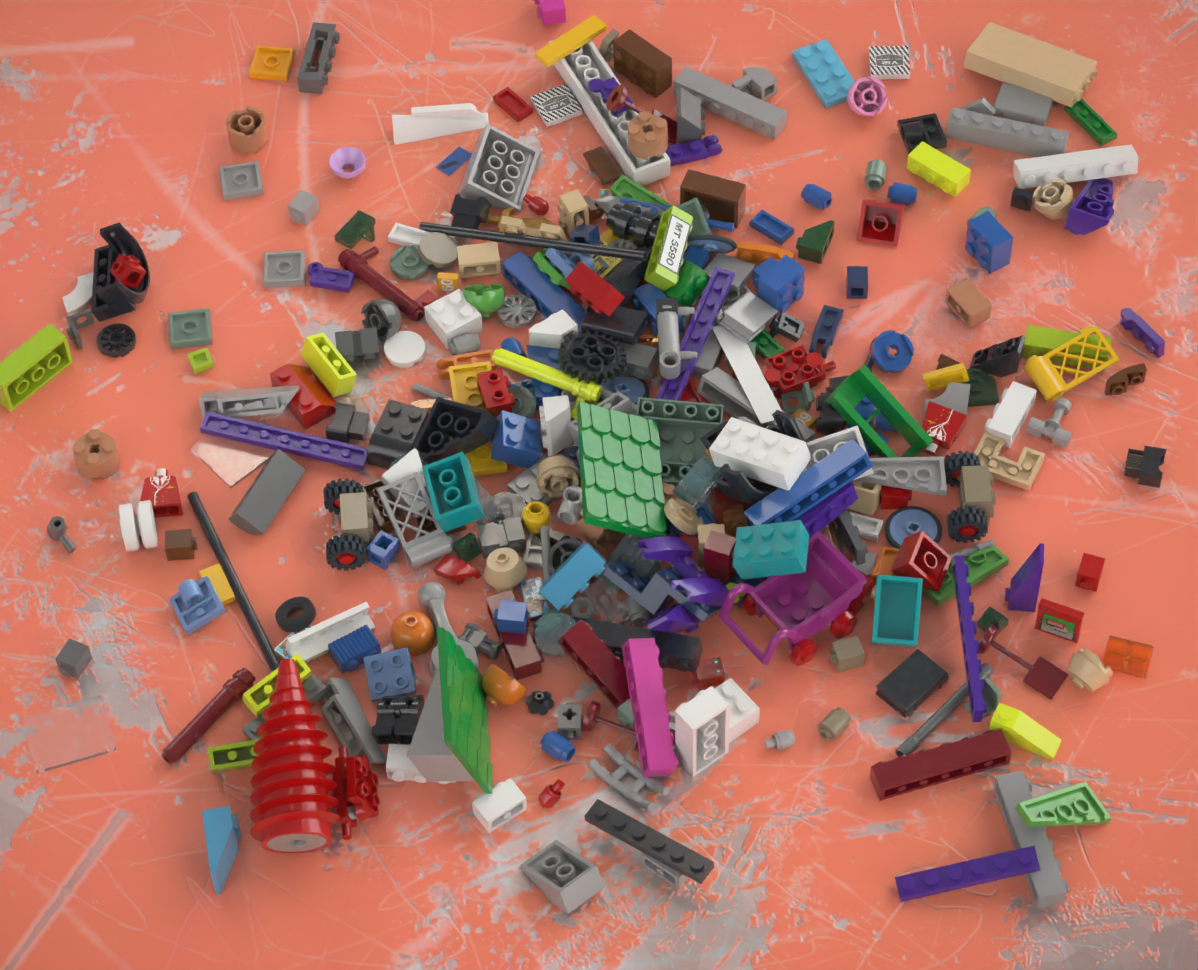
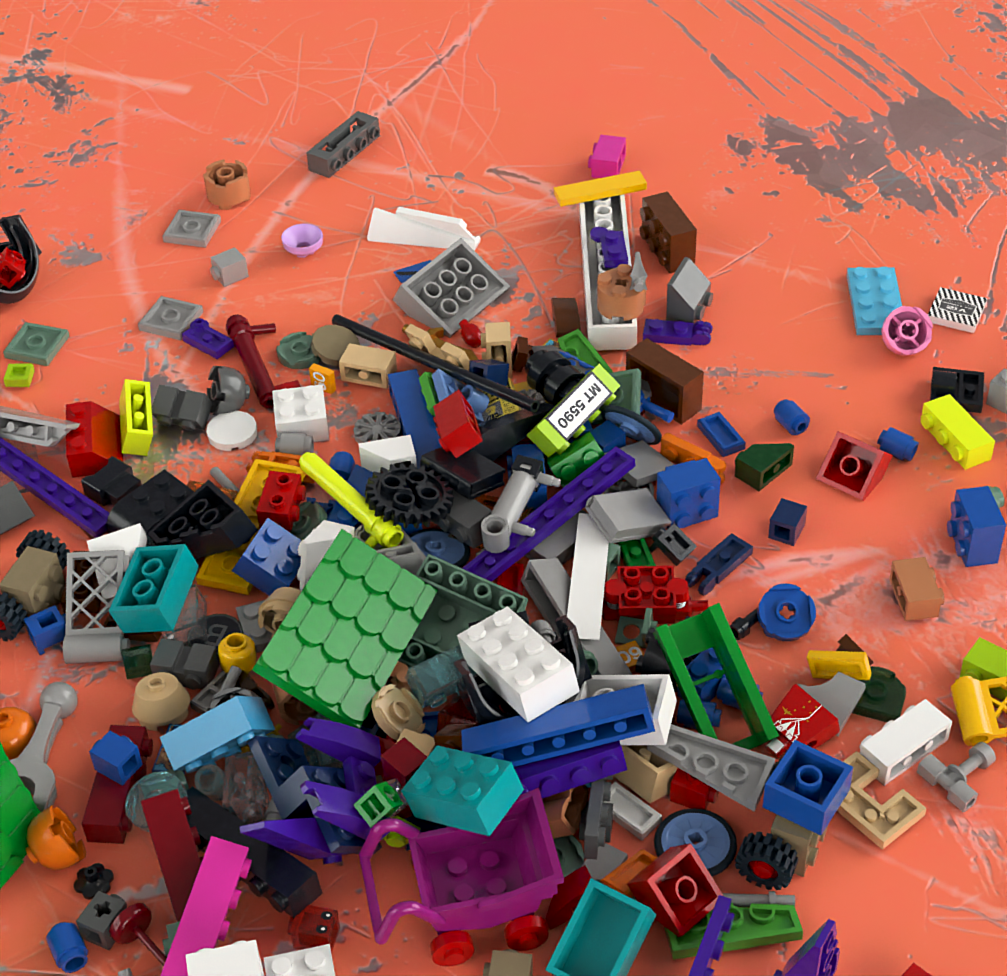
camera: 25 degrees right, 10 degrees down
light orange tile [249,45,295,82] -> none
clear green plate [335,210,376,249] -> none
white tile [388,223,431,247] -> none
red slope [434,554,482,585] -> none
black piece [450,194,492,229] -> none
dark grey connector [458,623,503,661] -> none
bright green cylinder [463,283,504,317] -> none
red tile [493,87,533,122] -> none
tile [530,84,583,127] -> none
dark tan plate [599,28,620,62] -> none
dark red piece [606,85,677,145] -> none
light grey brick [673,66,787,140] -> none
light grey brick [732,67,777,100] -> none
sand green brick [865,160,887,190] -> none
black slope [970,335,1025,378] -> none
none -> green leg [354,778,408,828]
none -> light grey piece [630,251,648,292]
none -> blue brick [763,740,853,836]

